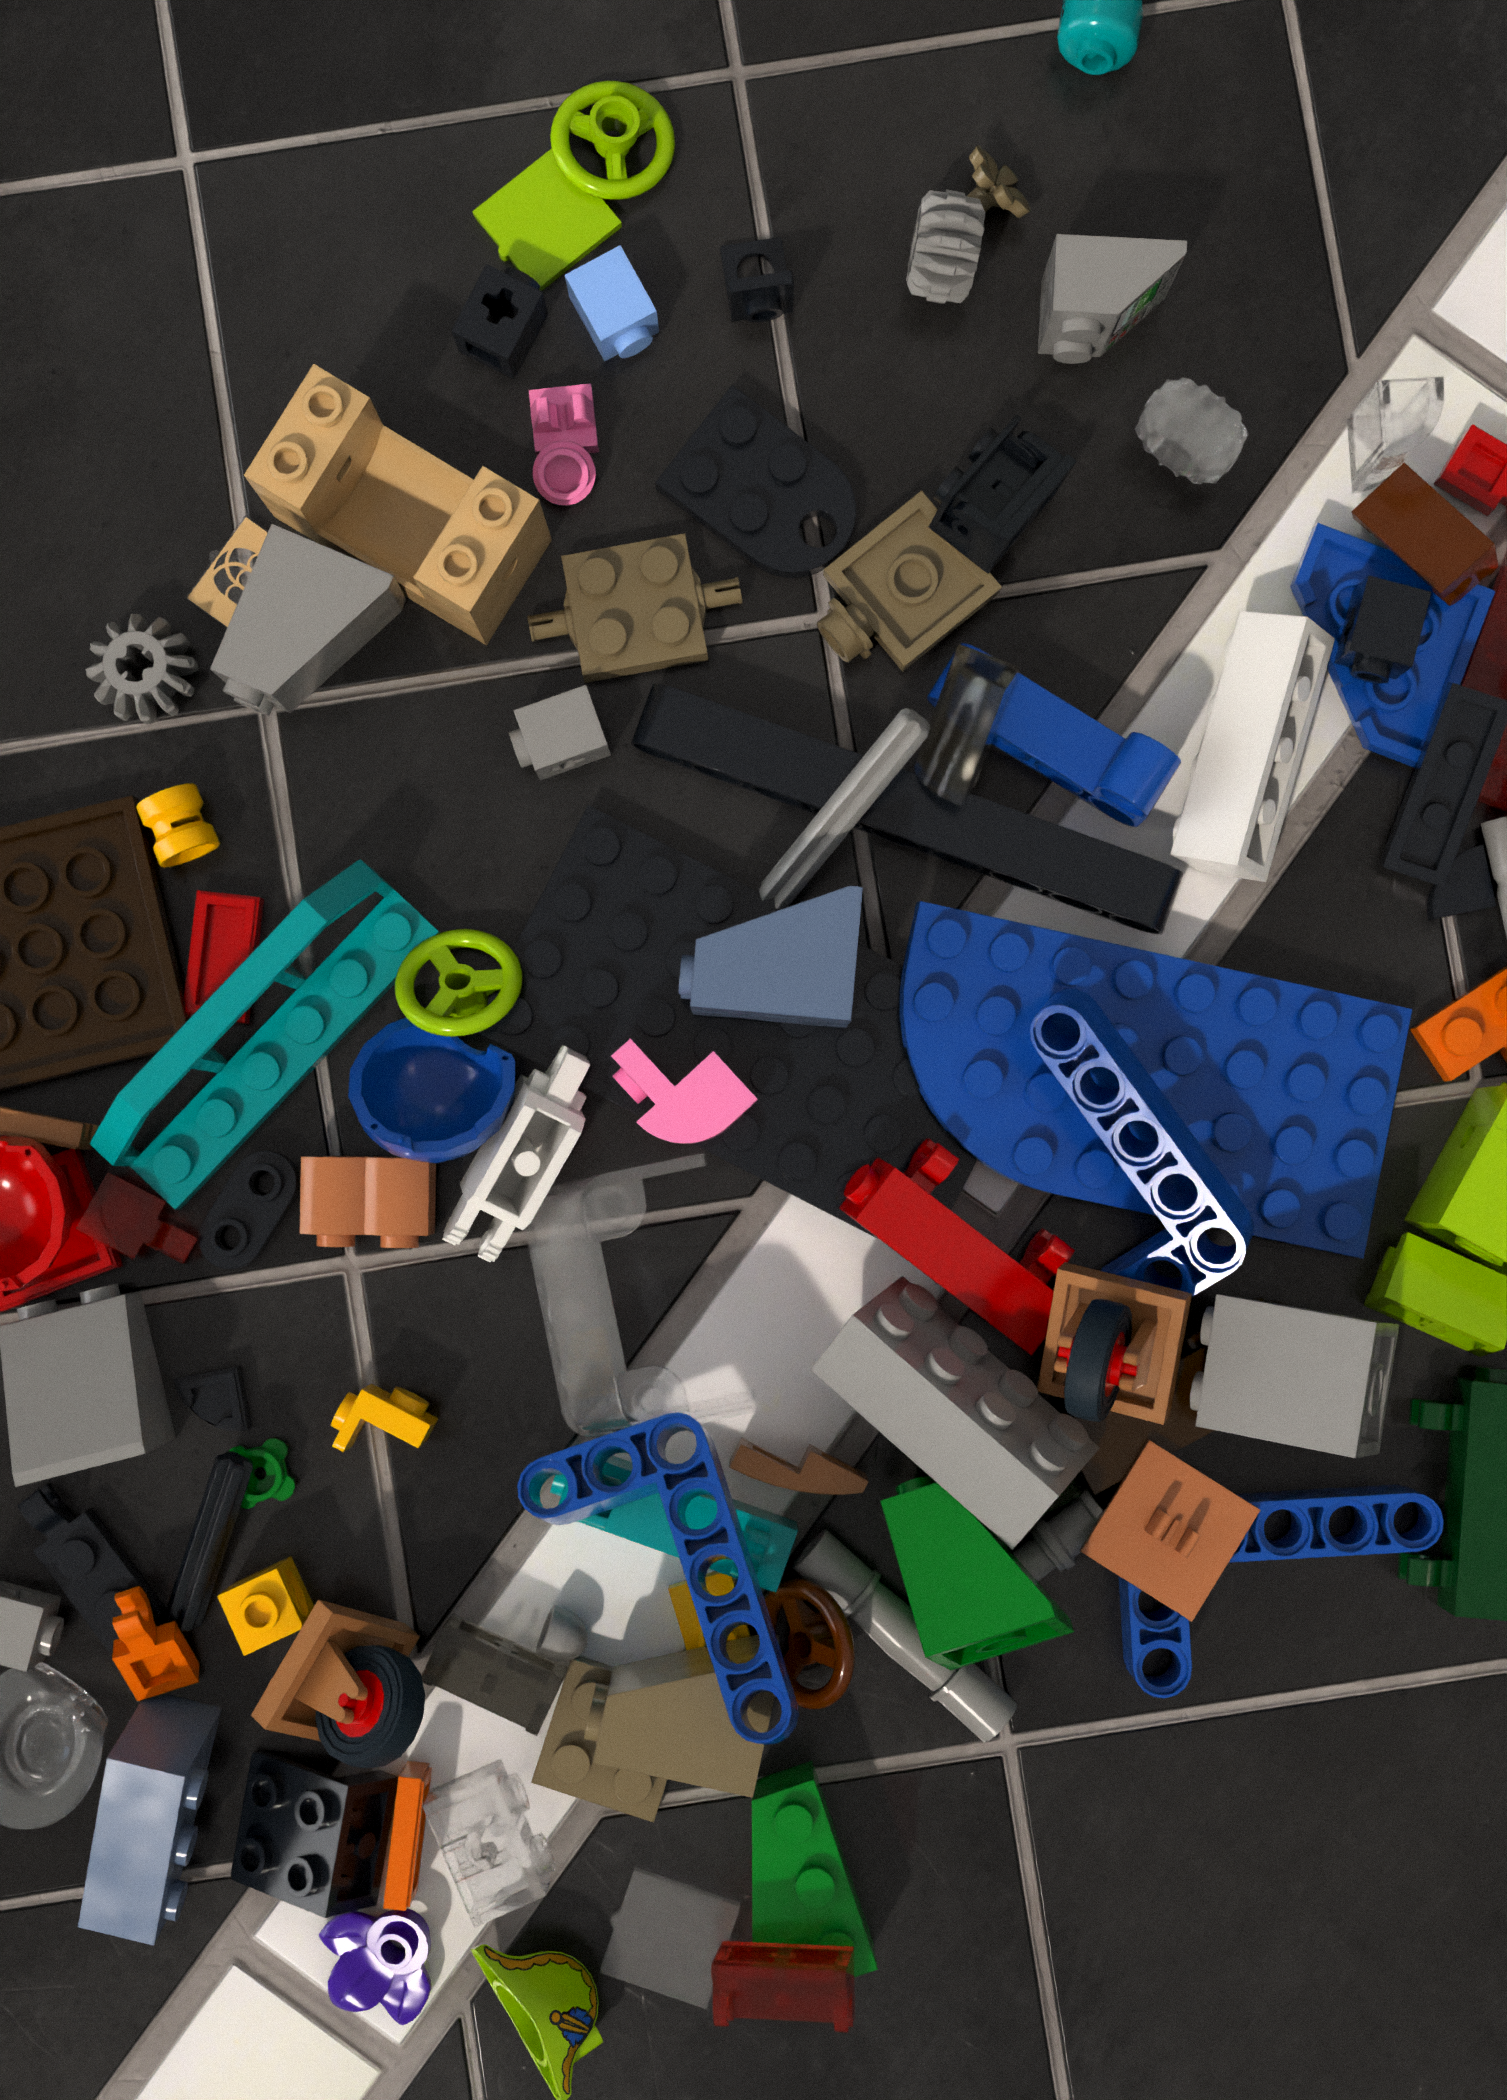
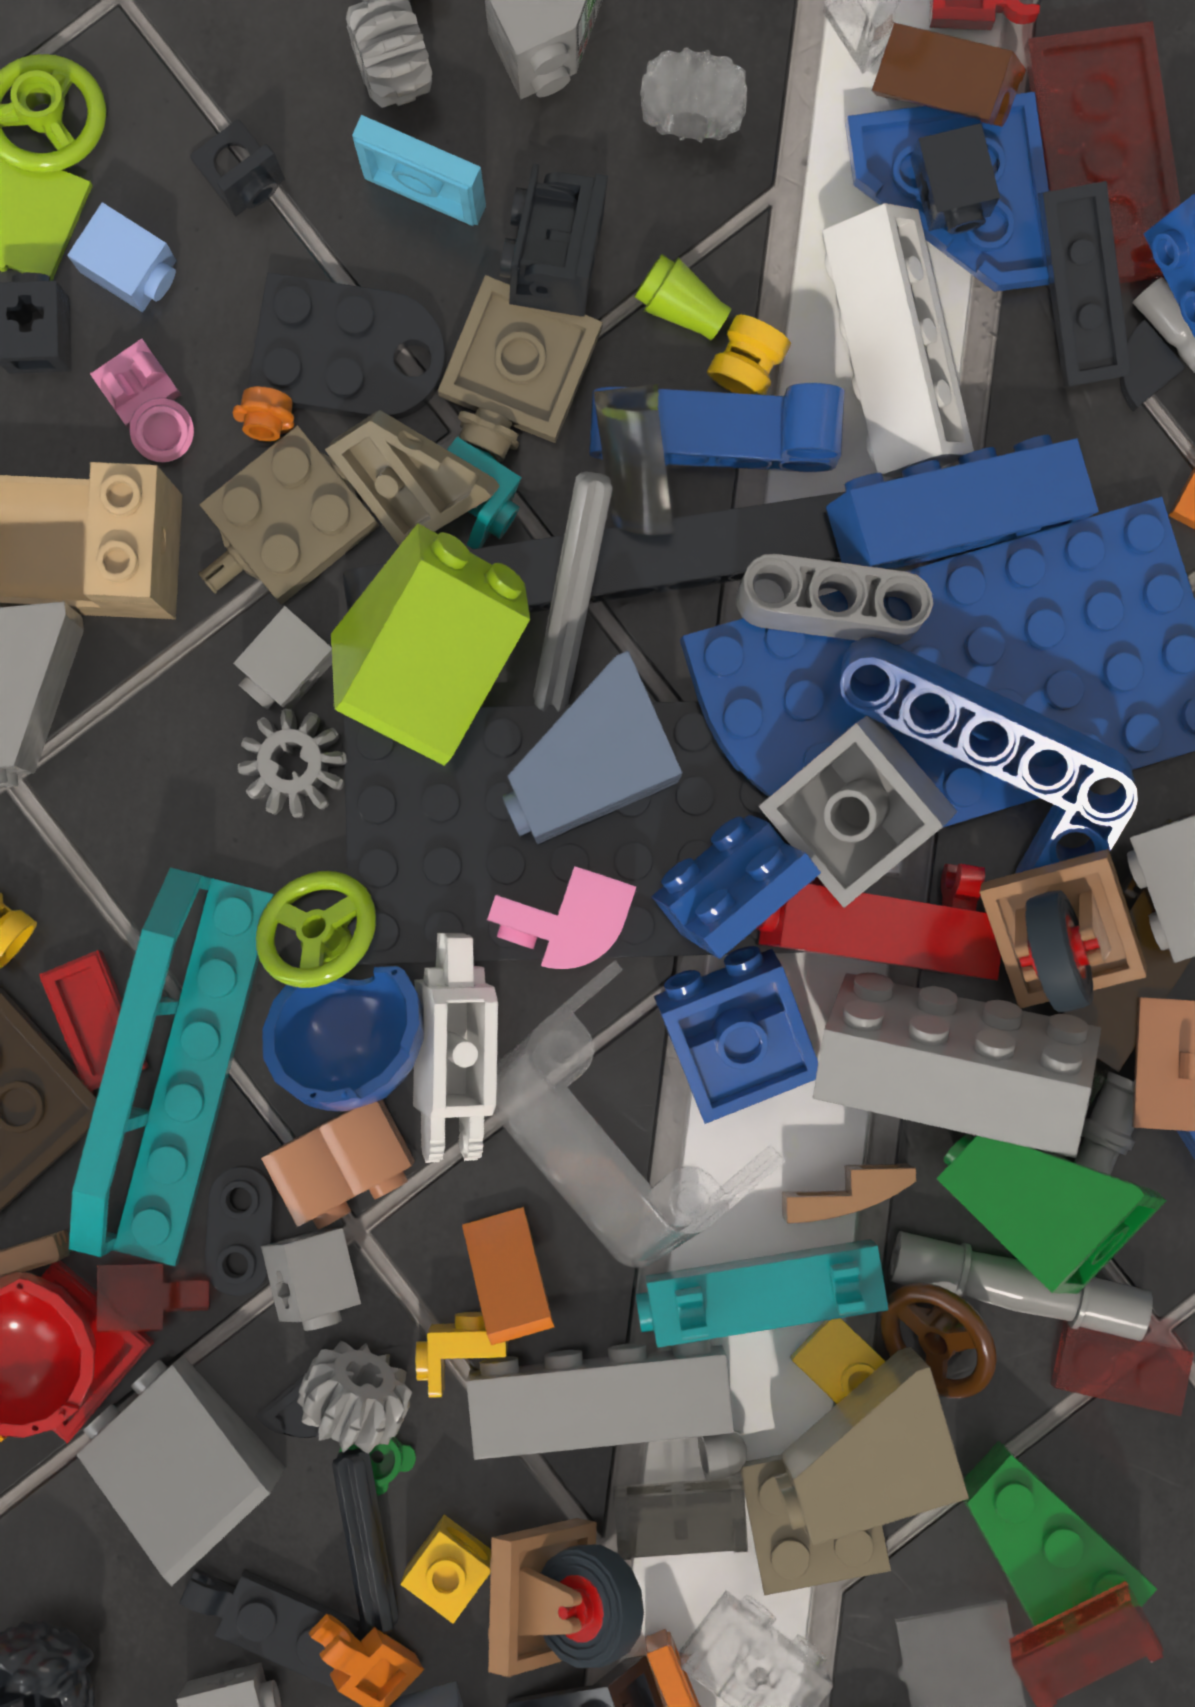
camera: 30 degrees left, 0 degrees up
blue beam [517,1412,799,1745] -> none
none -> orange plate [233,386,294,441]
none -> light grey gear [238,709,348,818]
none -> light grey brick [261,1228,361,1331]
none -> light grey gear [297,1341,412,1454]
none -> dark tan wing [325,410,500,546]
none -> lime slope [331,523,530,766]
none -> medium azure tile [352,115,486,226]
none -> teal bracket [447,436,522,549]
none -> orange tile [462,1207,554,1345]
none -> light grey brick [466,1339,734,1460]
none -> lime cone [634,254,732,341]
none -> blue plate [651,814,821,959]
none -> blue plate [654,946,818,1124]
none -> yellow wheel [707,314,791,395]
none -> light grey beam [736,554,933,645]
none -> light grey slope [758,716,958,908]
none -> blue brick [826,435,1099,570]
none -> clear red plate [1051,1322,1194,1416]

